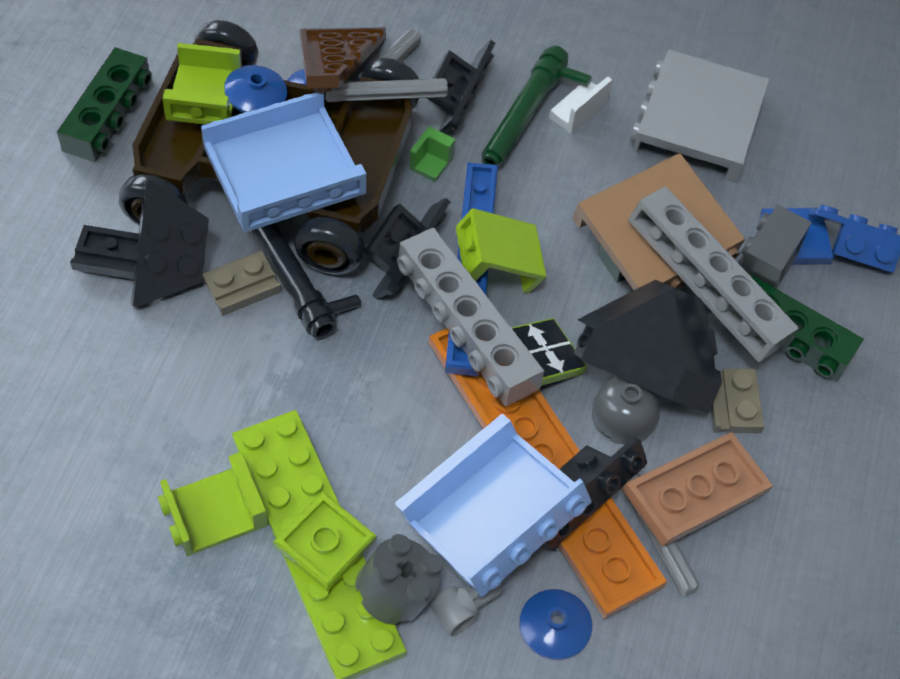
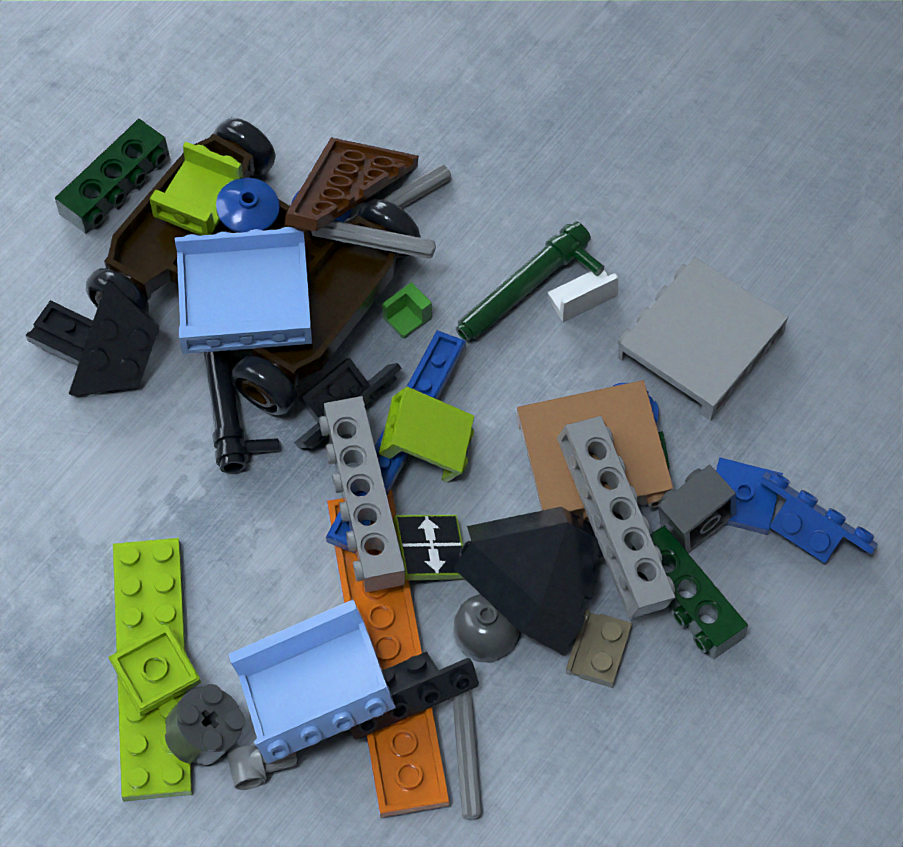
camera: 25 degrees right, 5 degrees up
lime panel [157,452,268,557] -> none
dark tan plate [202,251,282,316] -> none
black bracket [427,39,495,134] -> none
blue dish [519,589,592,660] -> none
nougat plate [622,432,773,547] -> none

